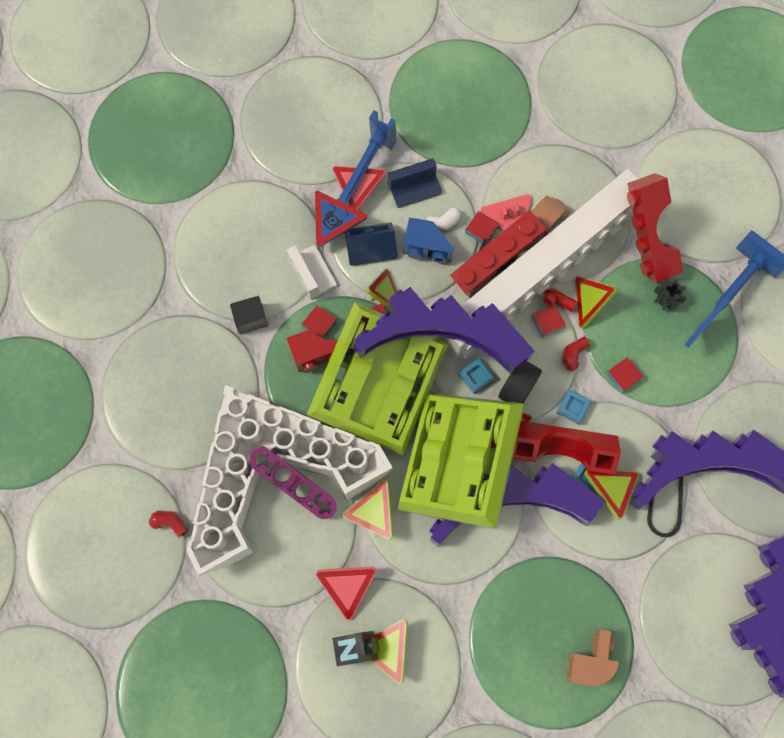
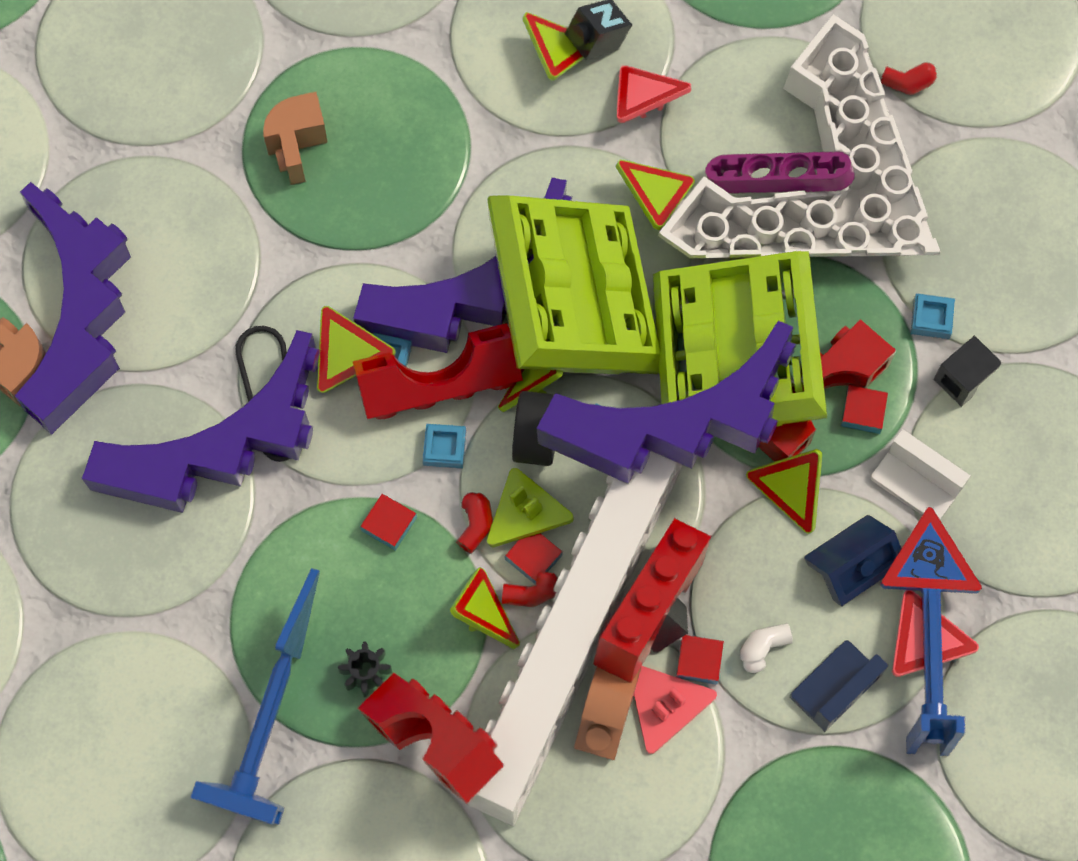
camera: 155 degrees right, 5 degrees down
blue slope [403,217,454,263] -> none
none -> lime piece [487,468,574,548]
none -> dark azure tile [910,293,955,339]

